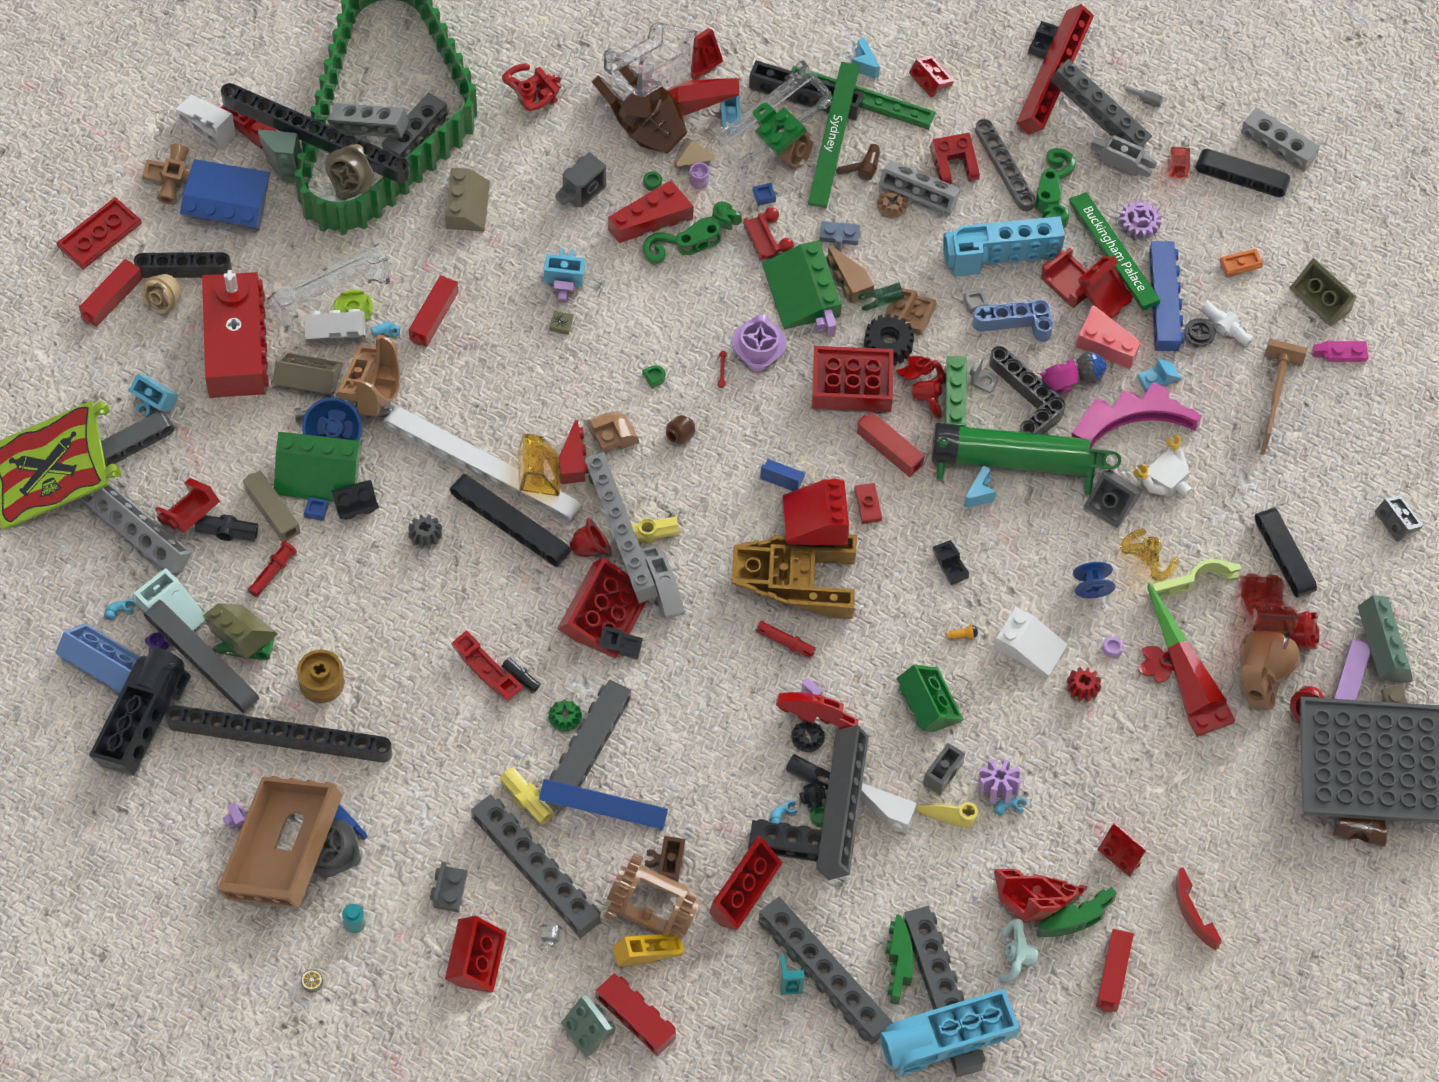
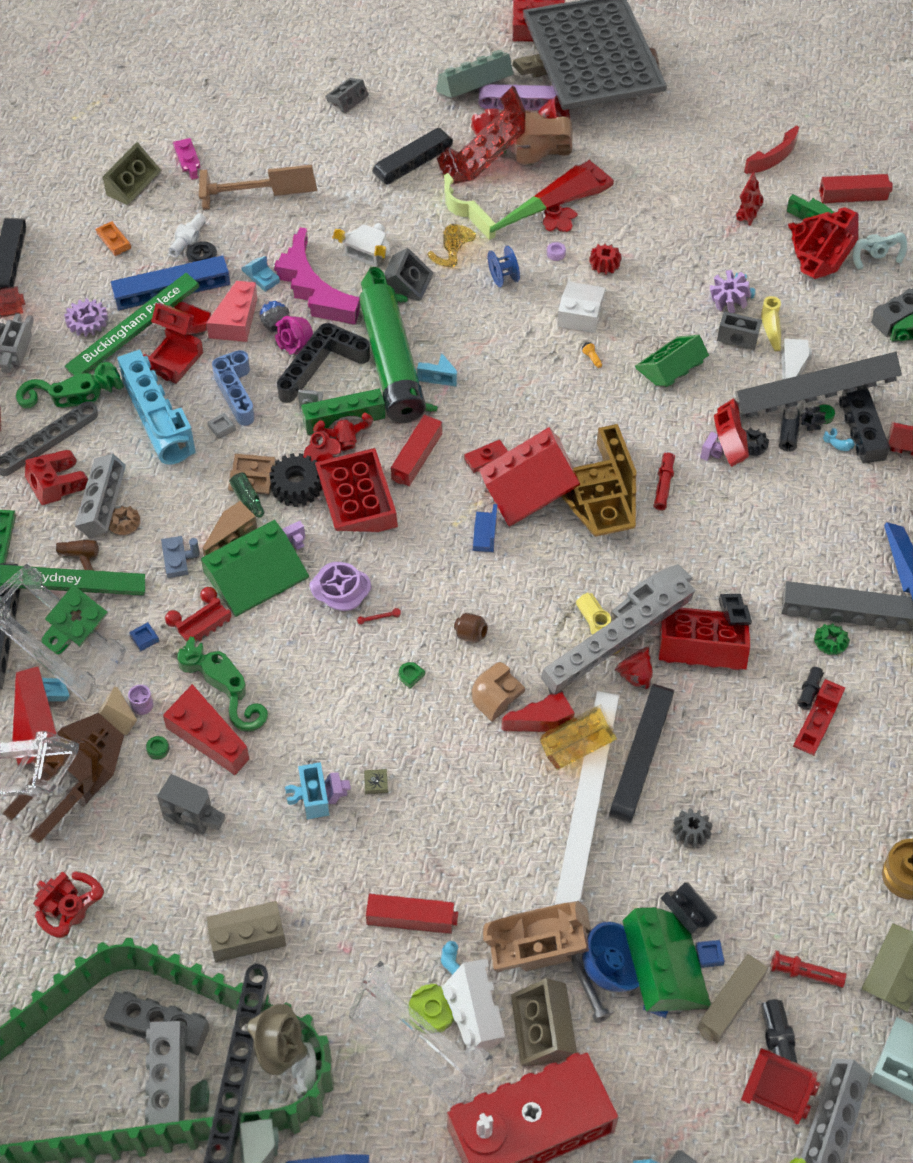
camera: 105 degrees left, 5 degrees down
black slope [933,540,969,585] -> none

